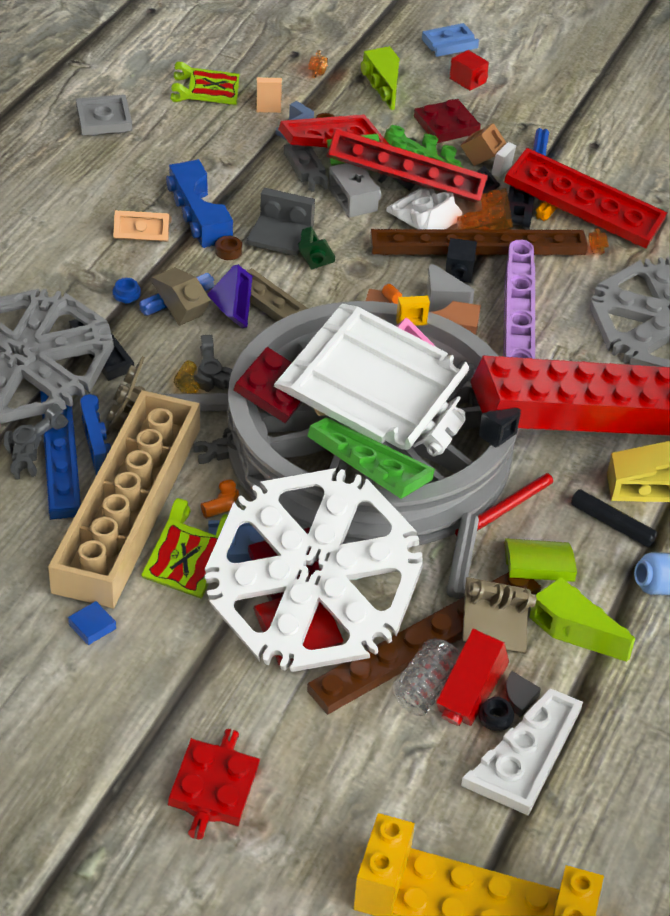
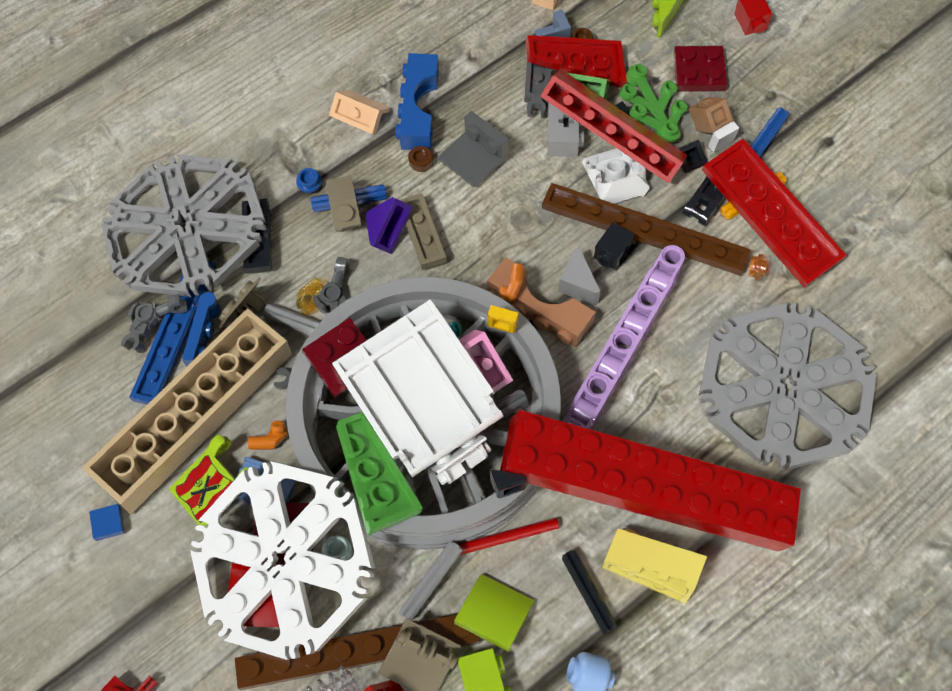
camera: 30 degrees right, 20 degrees up
dark green bracket [298,226,335,270] -> none
clear orange plate [457,188,513,229] -> none

